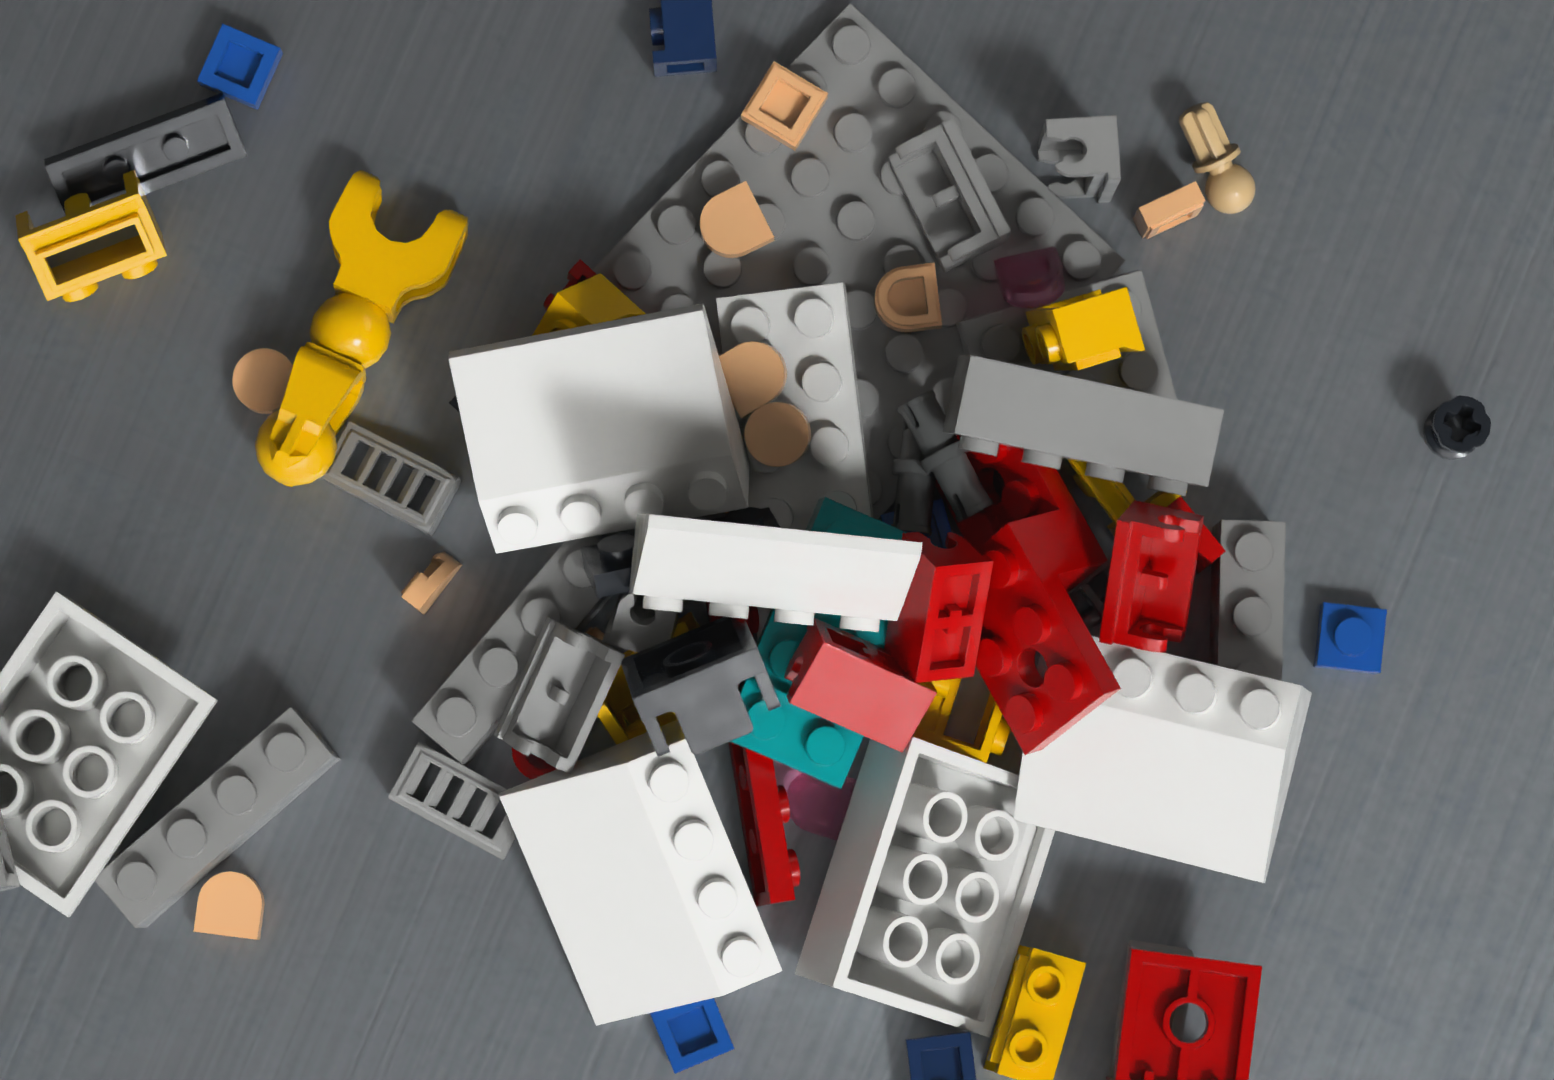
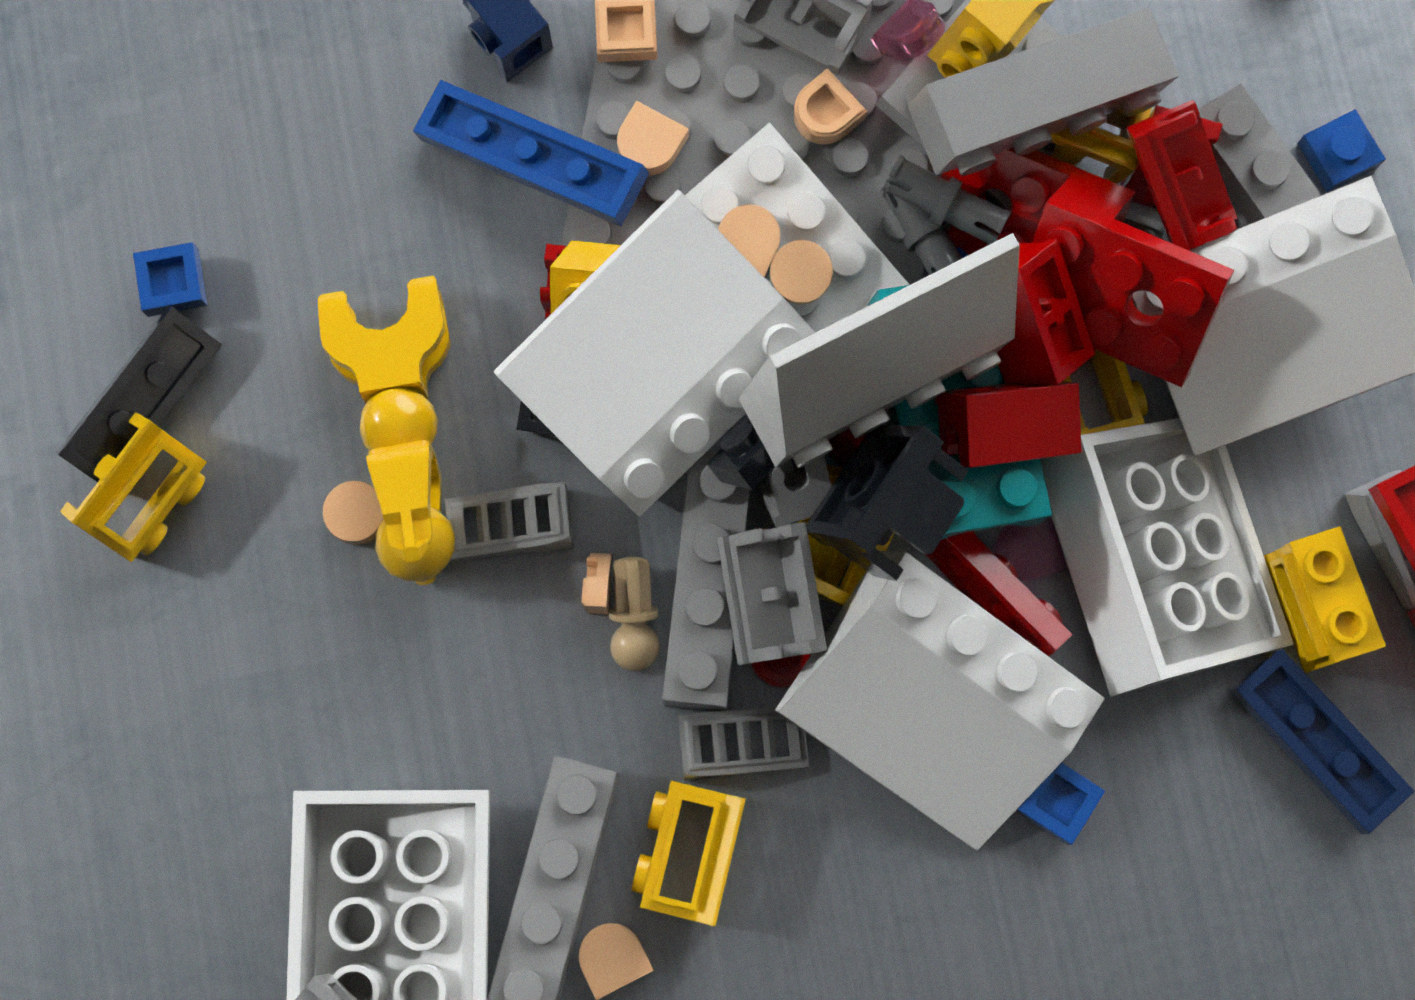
camera: 30 degrees left, 5 degrees down
none -> blue plate [413,80,649,227]
none -> tan axle [609,557,660,671]
none -> yellow window [631,781,746,926]

